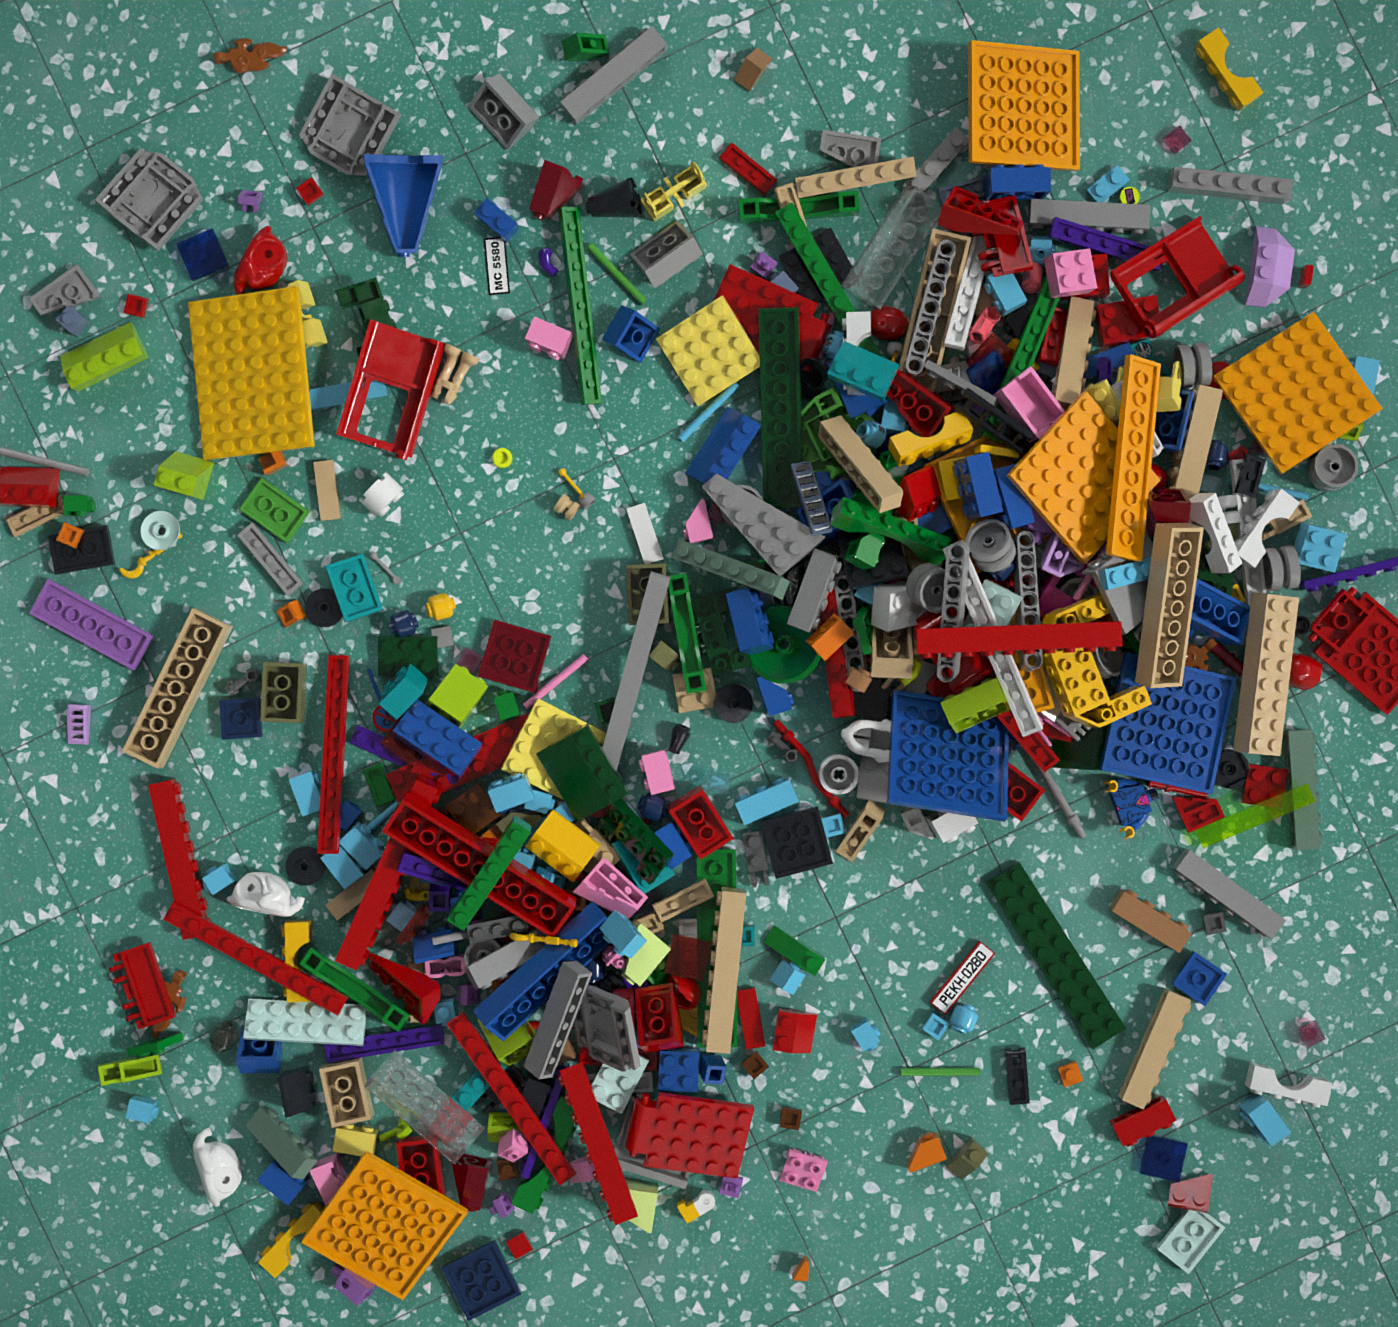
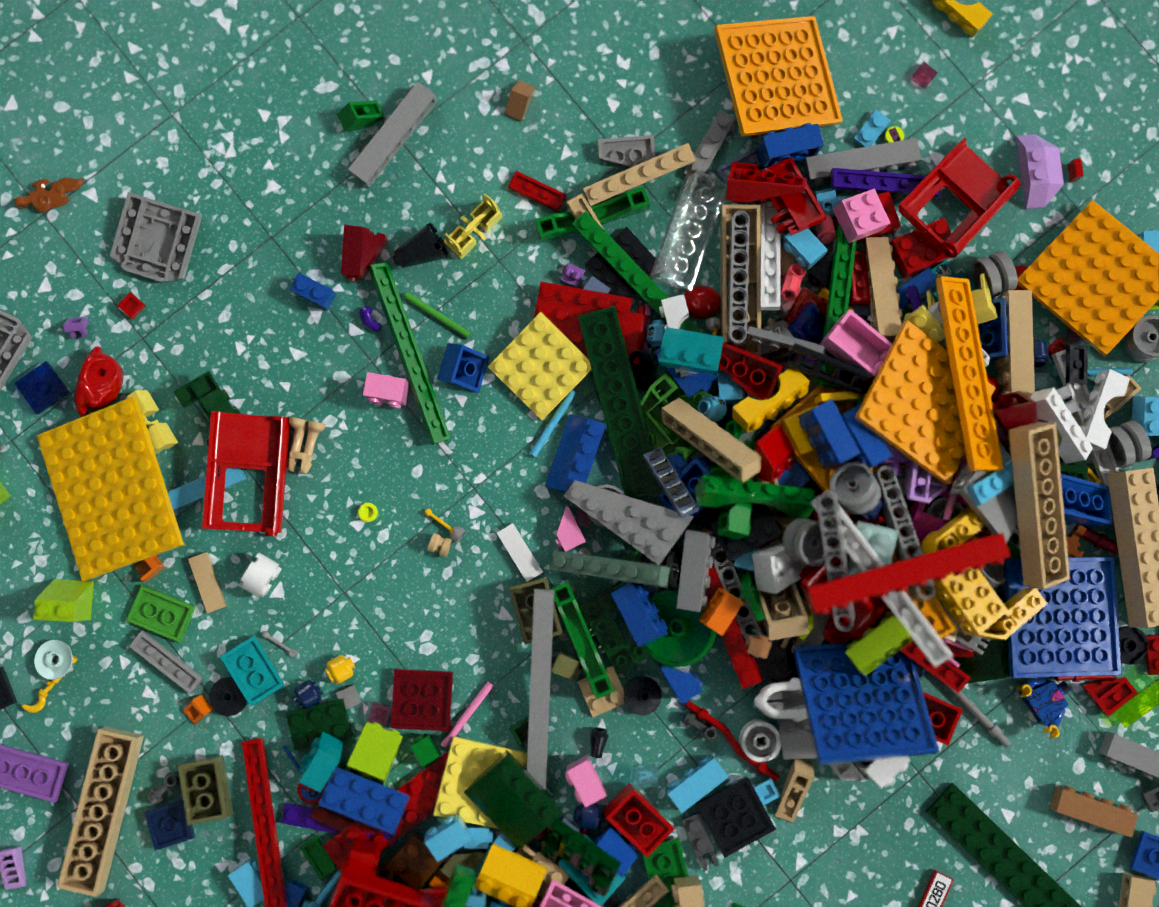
camera: 20 degrees left, 5 degrees down
blue cone [363,154,443,257] -> none
light grey slope [468,73,539,150] -> none
sticker [483,237,510,295] -> none
light grey slope [629,220,703,288] -> none
light grey brick [1167,167,1293,204] -> none

